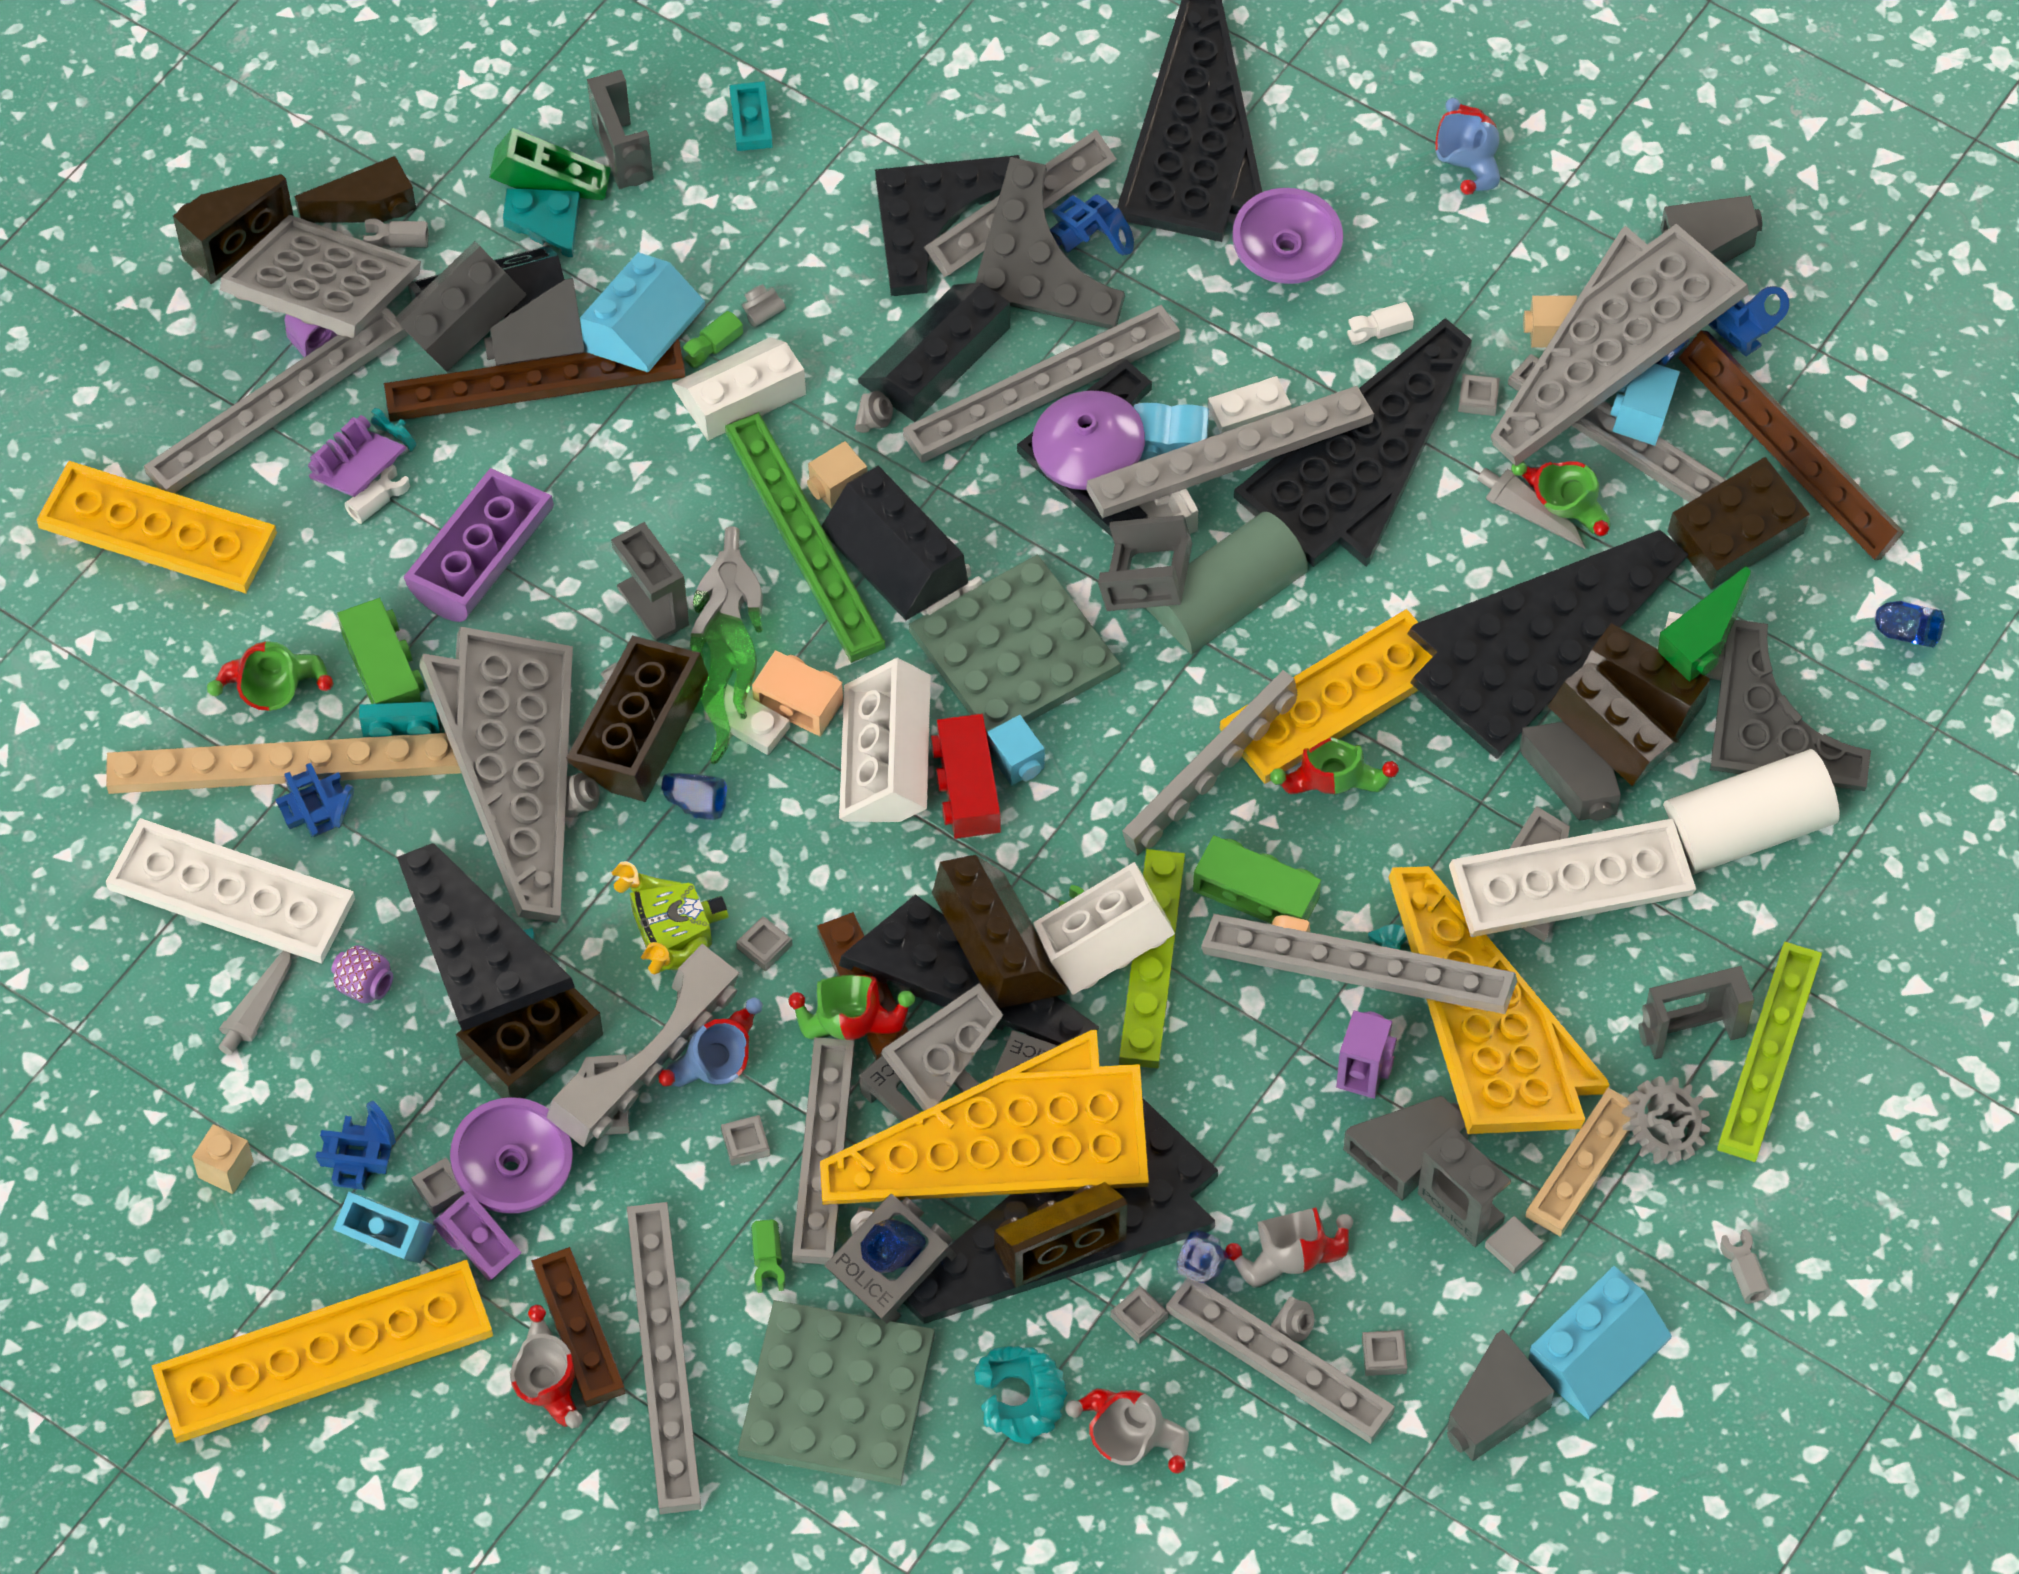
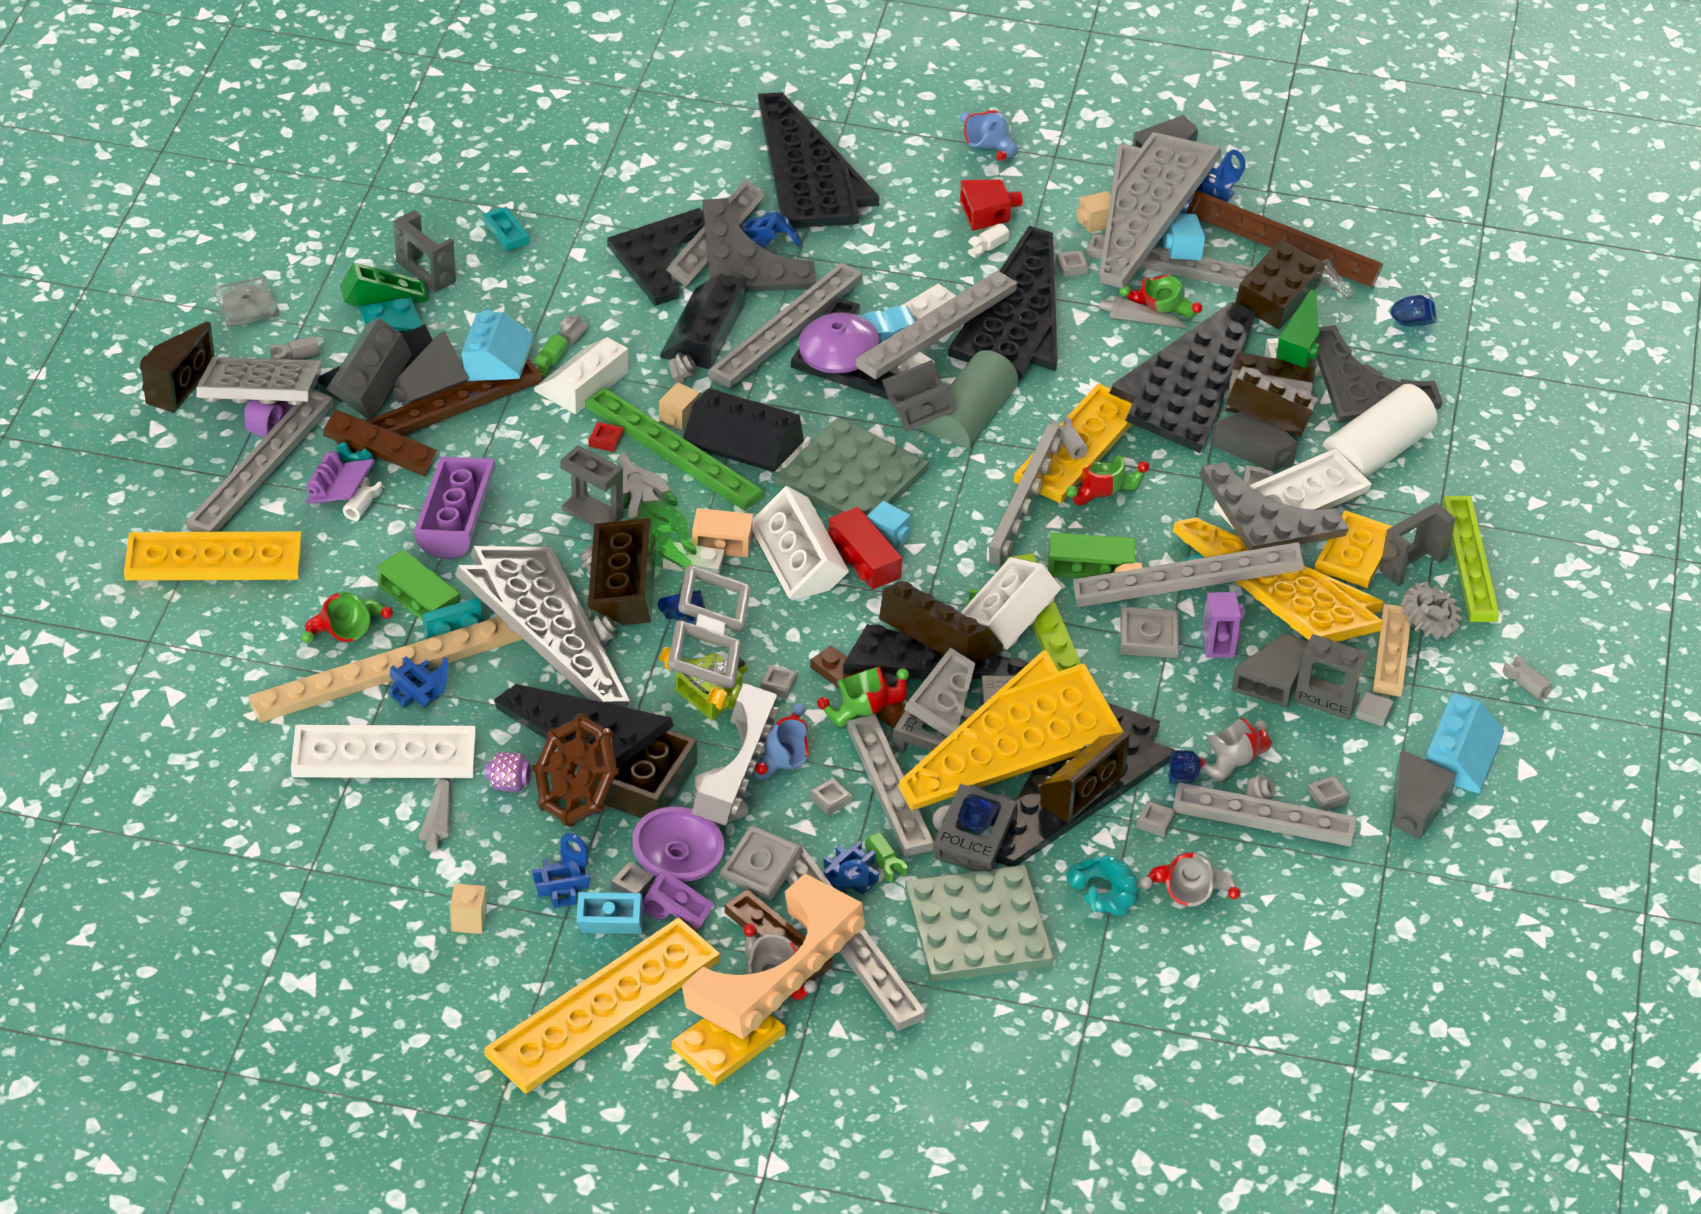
camera: 25 degrees left, 15 degrees down
dark brown slope [294,156,416,223] -> none
medium lavender dish [1232,188,1343,284] -> none
none -> clear piece [213,276,280,327]
none -> reddish brown plate [323,409,437,477]
none -> reddish brown plate [532,714,620,827]
none -> red tile [588,422,624,452]
none -> light grey bar [668,565,751,689]
none -> yellow plate [672,1014,785,1086]
none -> light nougat arch [682,874,865,1039]
none -> light grey tile [719,825,803,900]
none -> blue piece [823,841,880,895]
none -> red torso [959,179,1023,231]
none -> light grey bar [1051,416,1088,460]
none -> light grey tile [1120,607,1179,658]
none -> plate [1199,462,1349,551]
none -> yellow plate [1314,510,1393,588]
none -> clear cone [1319,259,1355,300]

